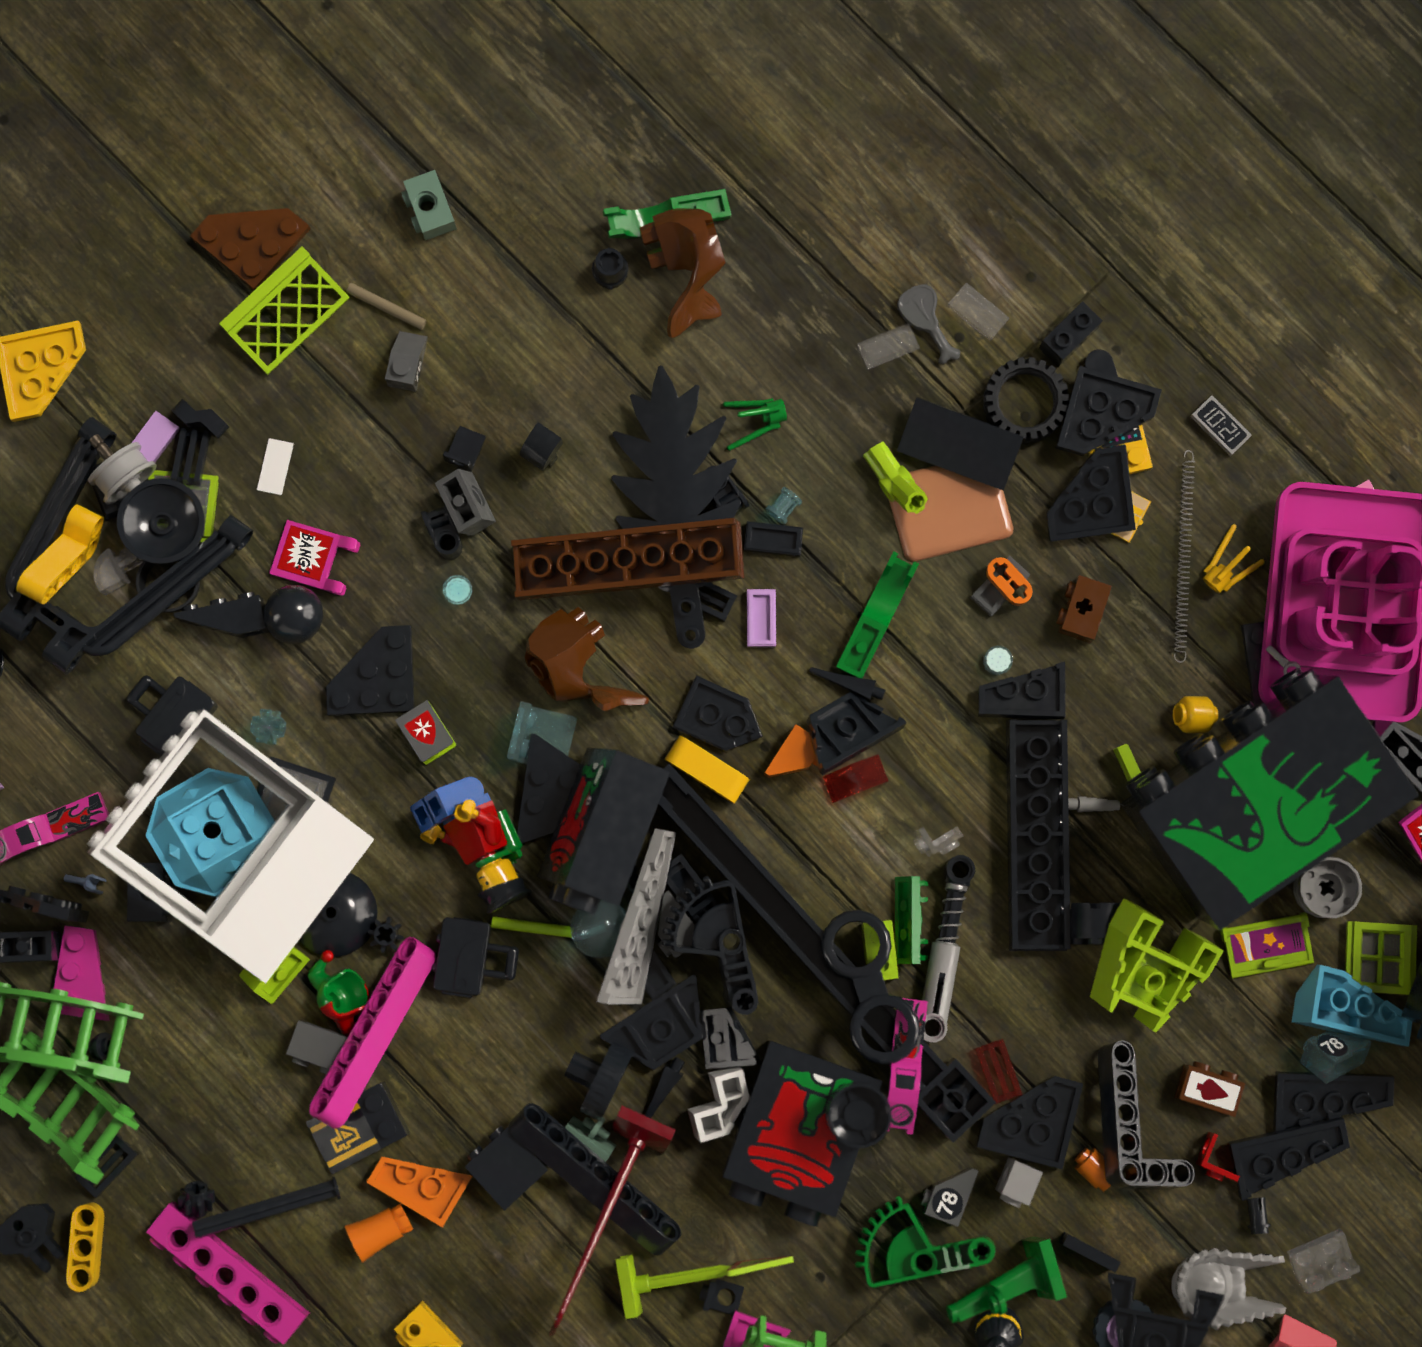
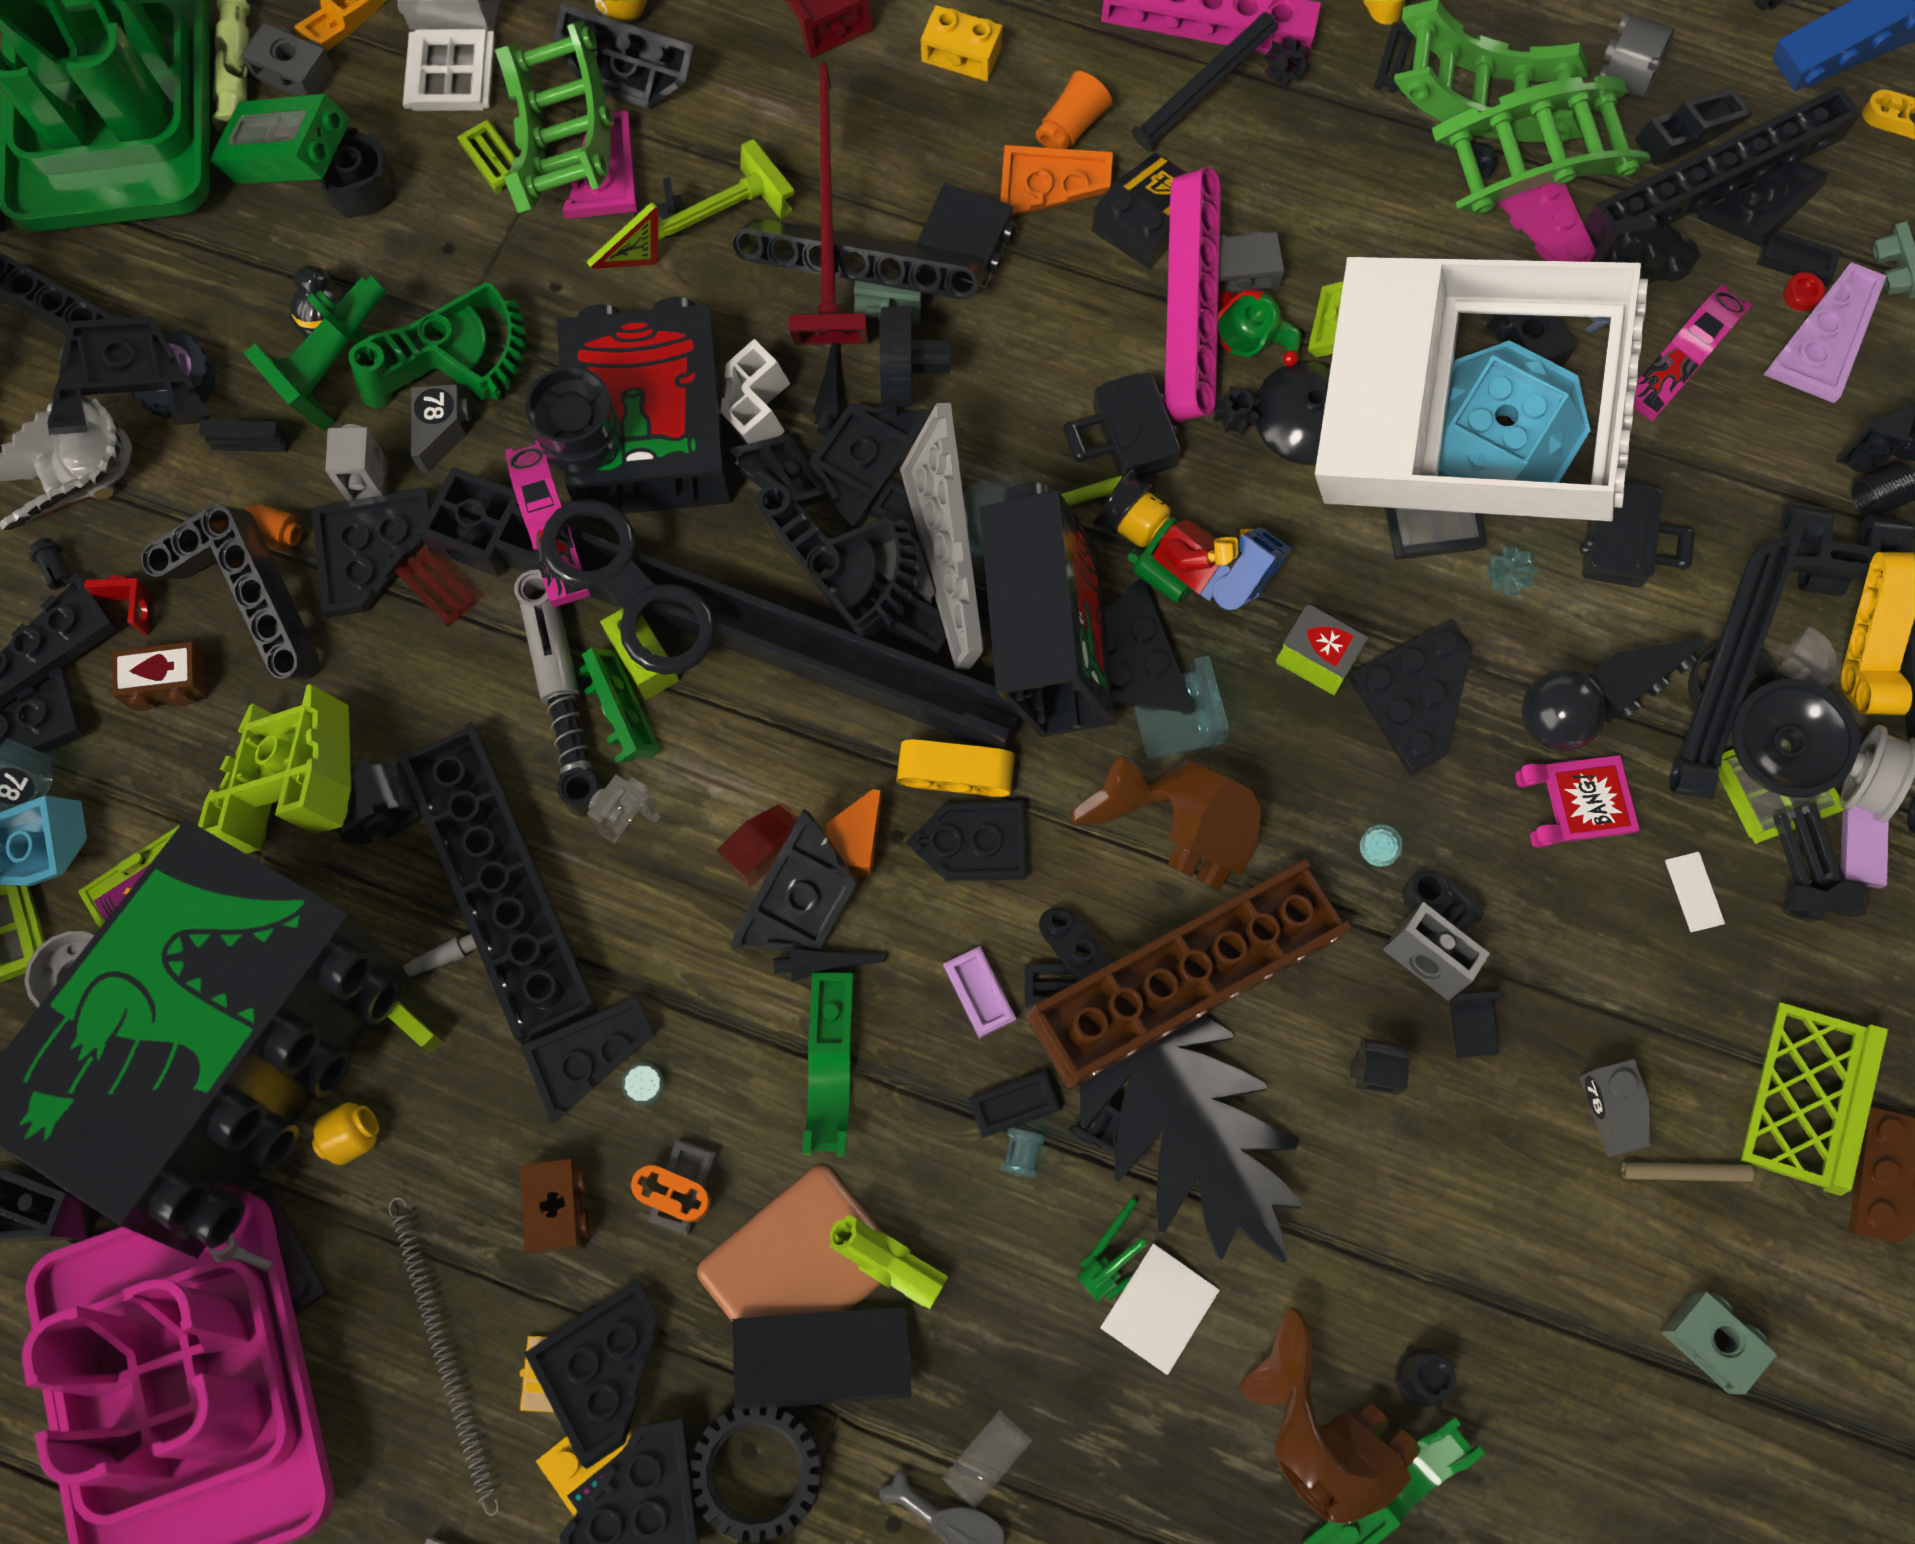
camera: 160 degrees right, 10 degrees down
yellow plant [1203,524,1265,594] -> none
none -> white sticker [1100,1244,1220,1375]

